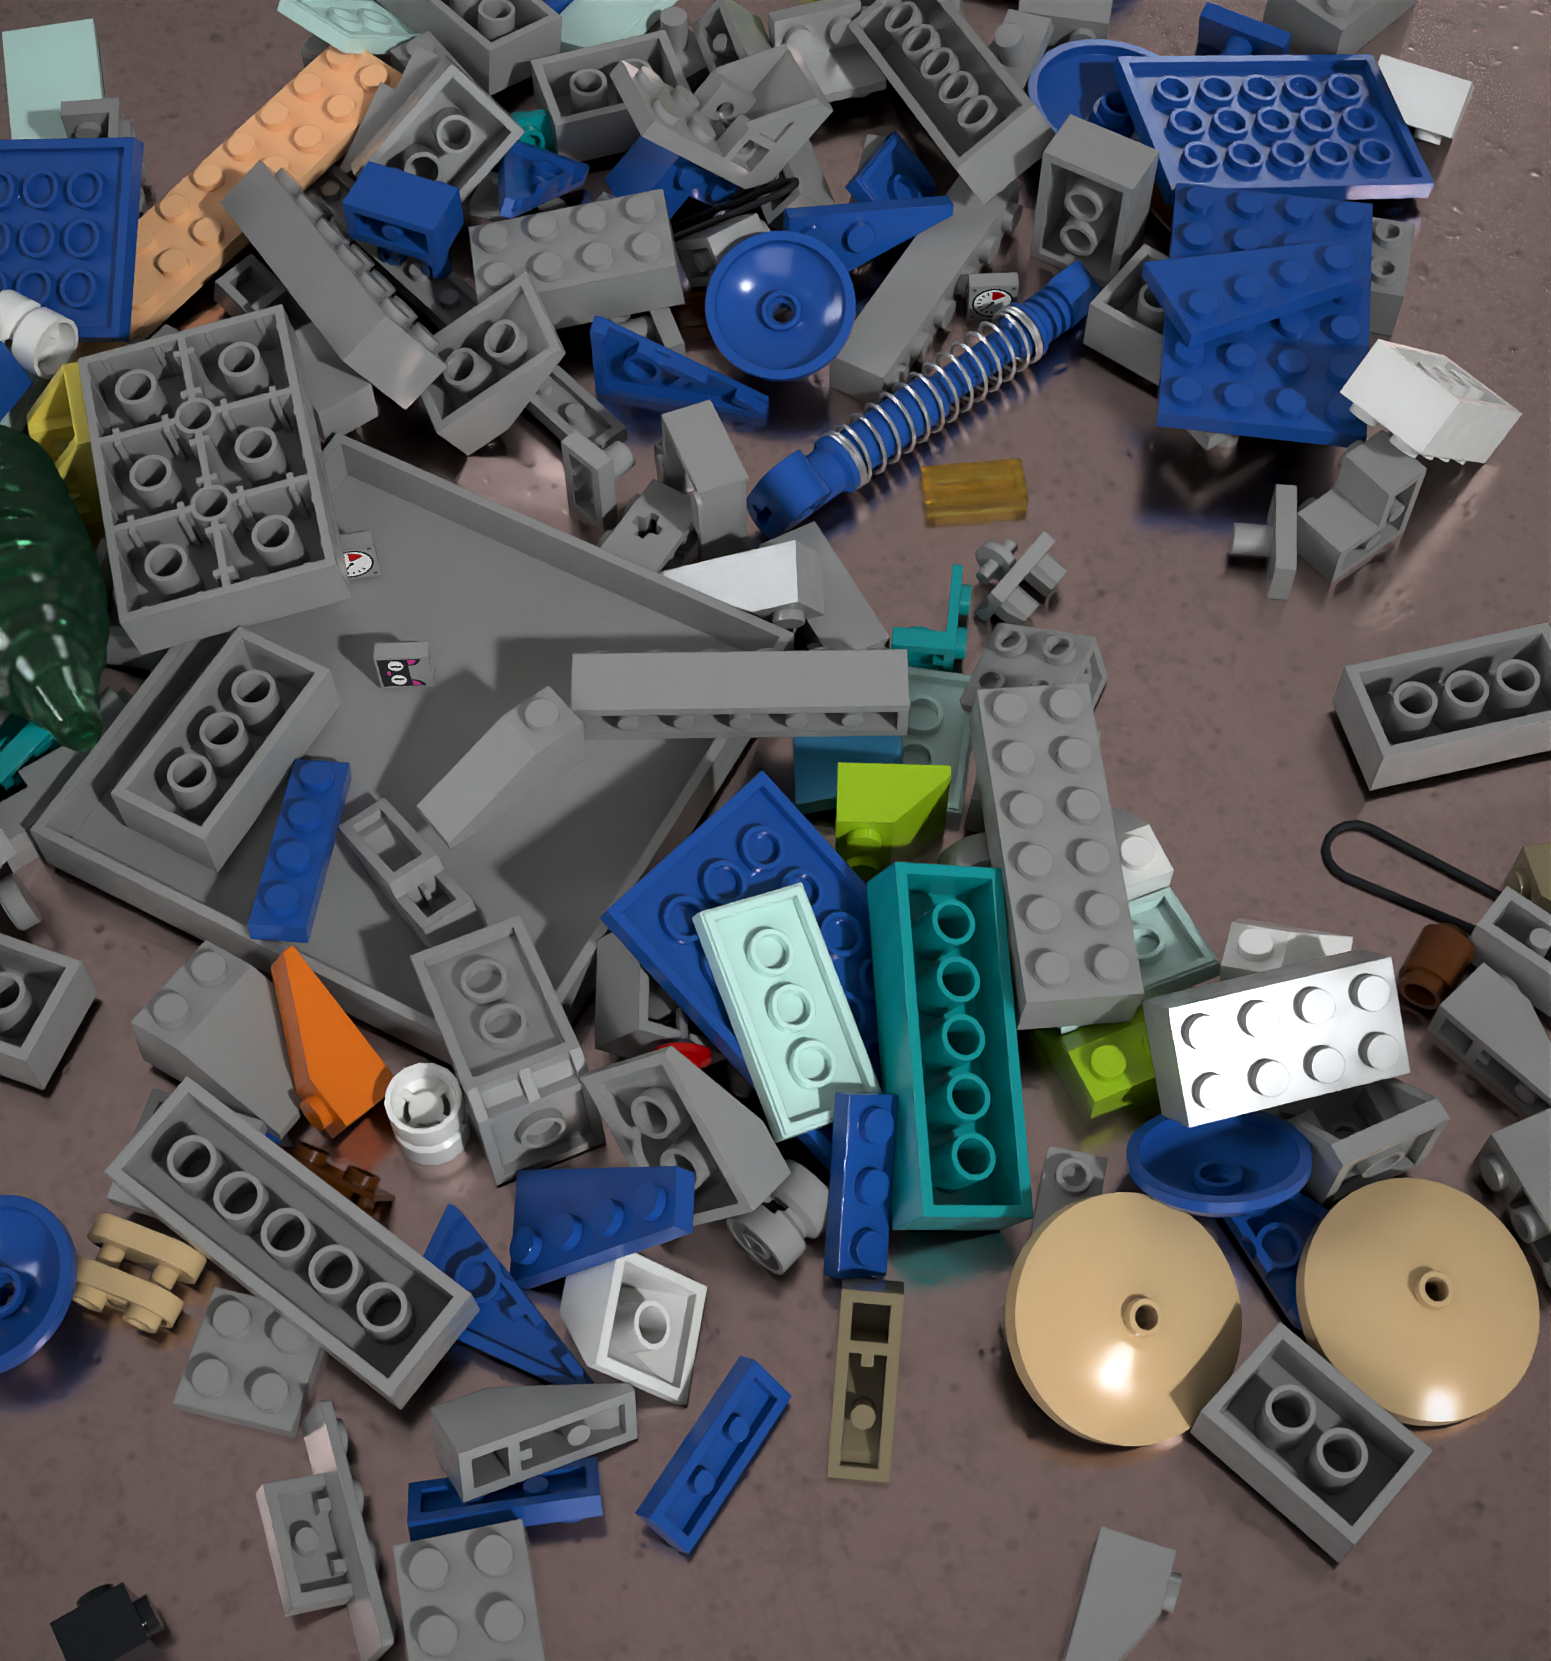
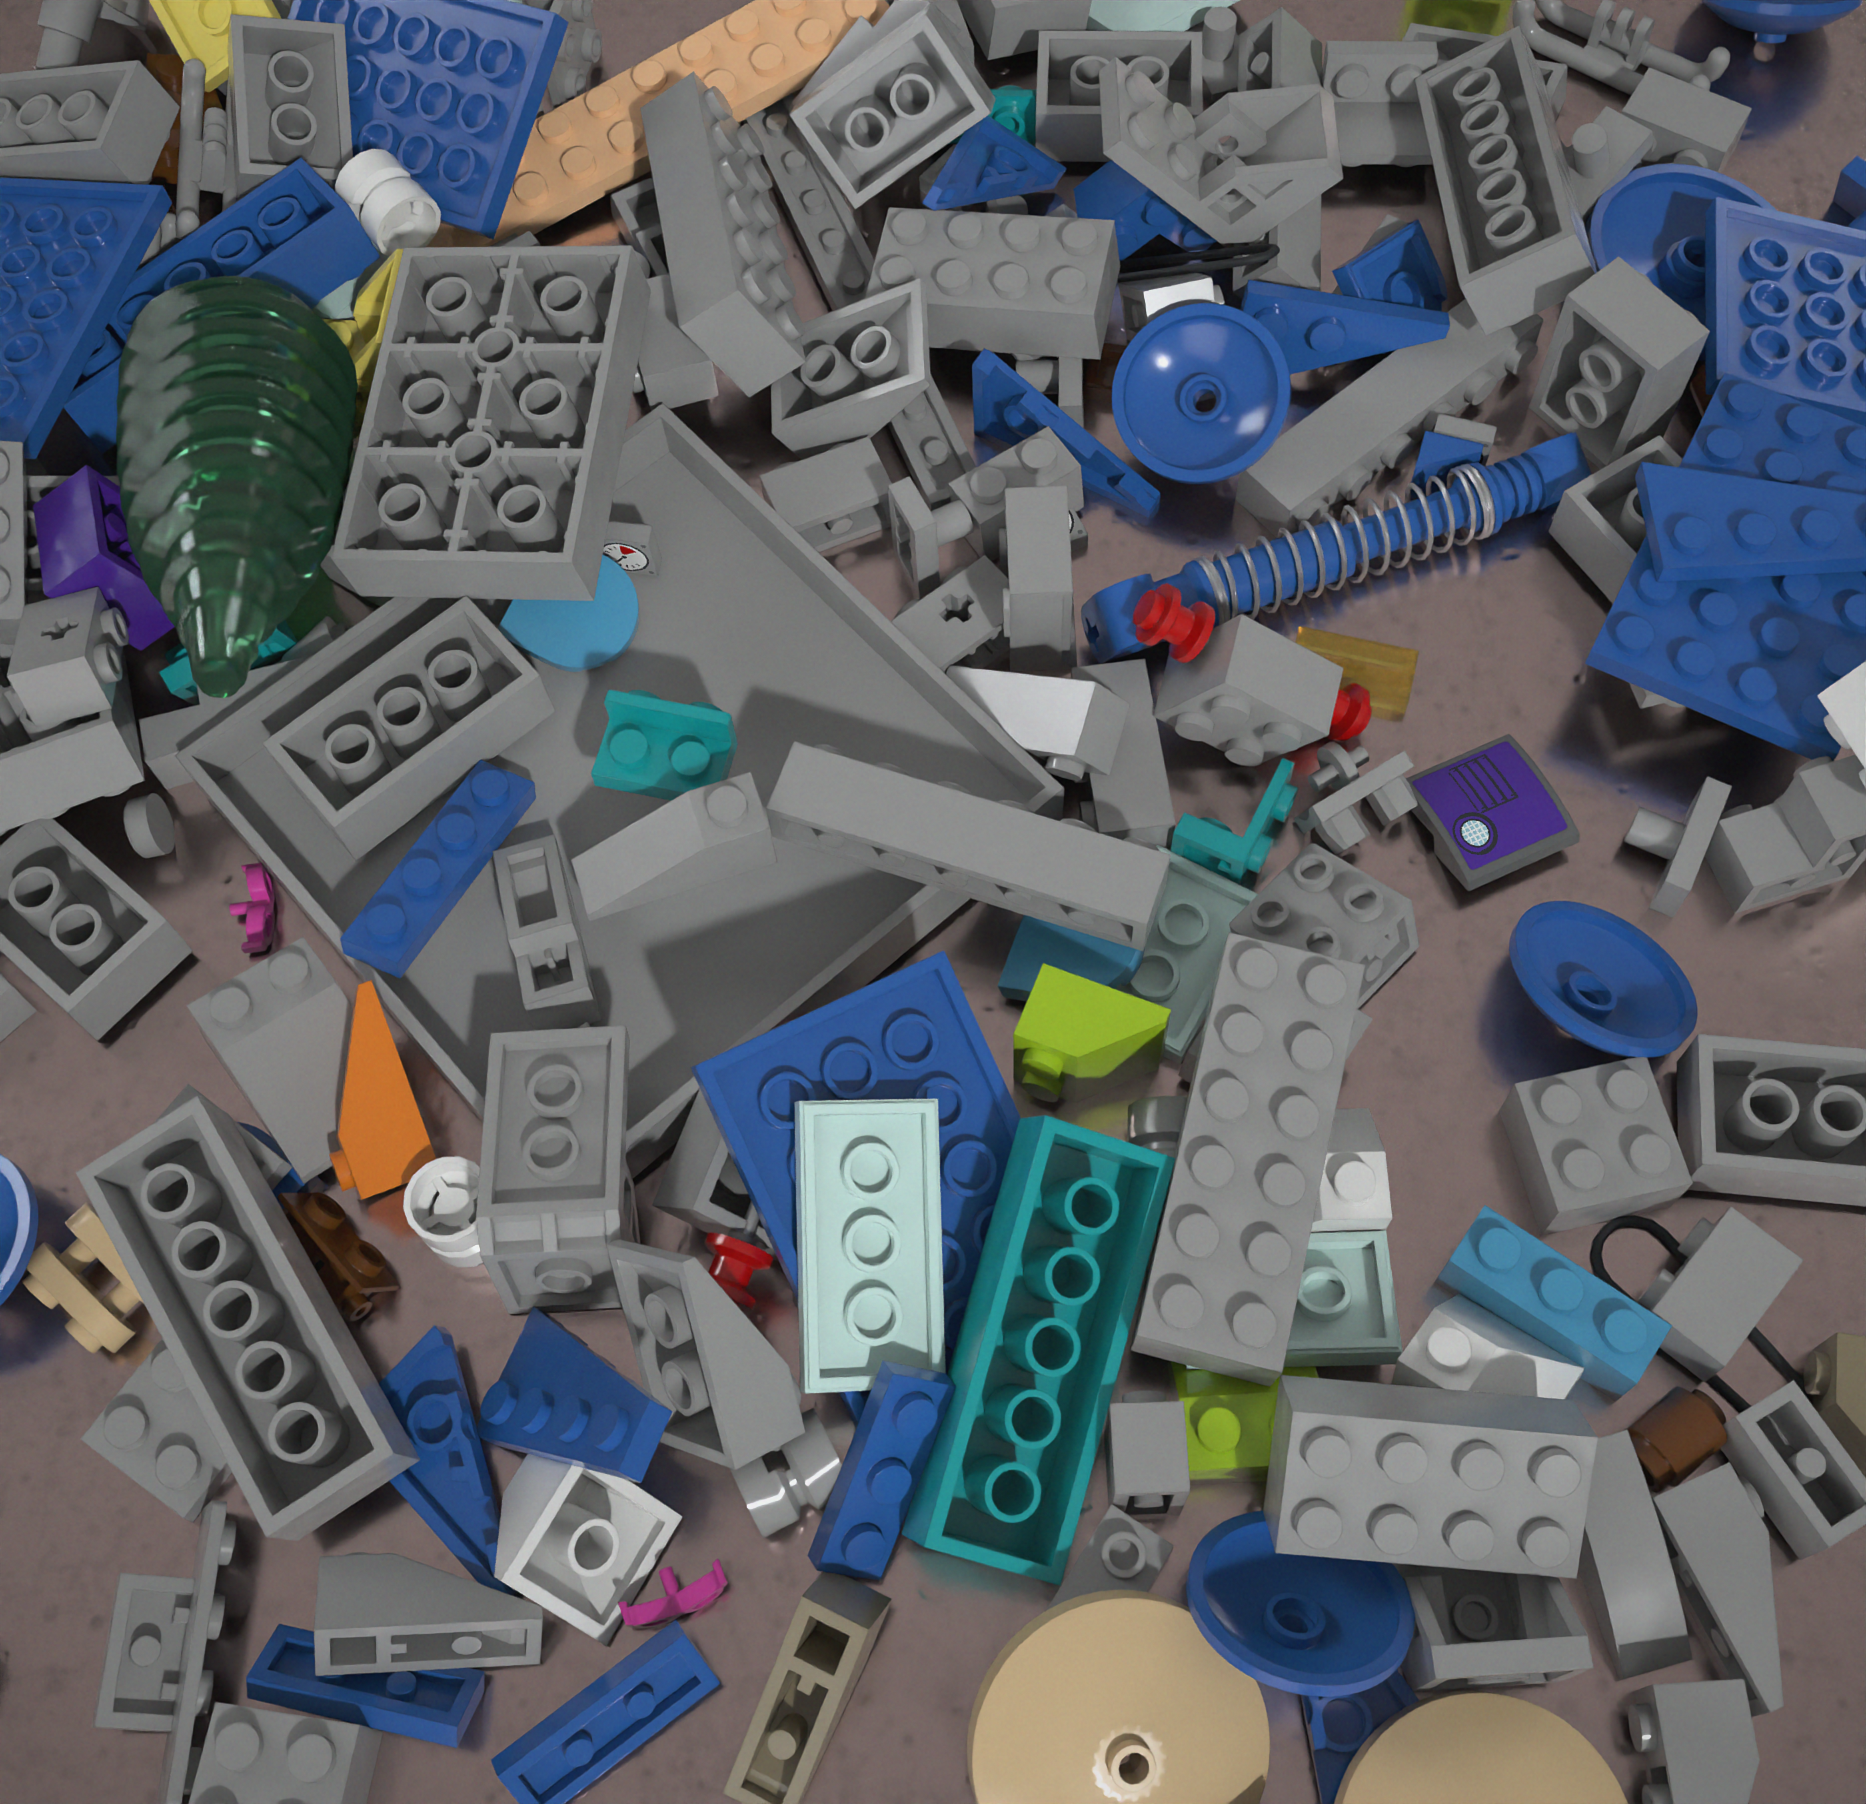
camera: 25 degrees right, 5 degrees up
blue brick [342,161,464,279] -> none
light grey tile [373,640,436,688] -> none
none -> dark pink piece [229,862,275,954]
none -> dark azure tile [497,555,639,672]
none -> teal bracket [591,690,738,801]
none -> dark pink piece [618,1559,728,1628]
none -> light grey brick [759,436,892,552]
none -> light grey brick [948,426,1084,561]
none -> light grey brick [1104,1391,1190,1517]
none -> light grey brick [1133,583,1372,766]
none -> slope [1406,734,1580,891]
none -> blue slope [1410,431,1484,498]
none -> dark azure brick [1435,1205,1672,1401]
none -> light grey brick [1499,1057,1693,1235]
none -> blue dish [1509,901,1698,1057]
none -> light grey slope [1578,1430,1693,1681]
none -> light grey brick [1638,1207,1803,1382]

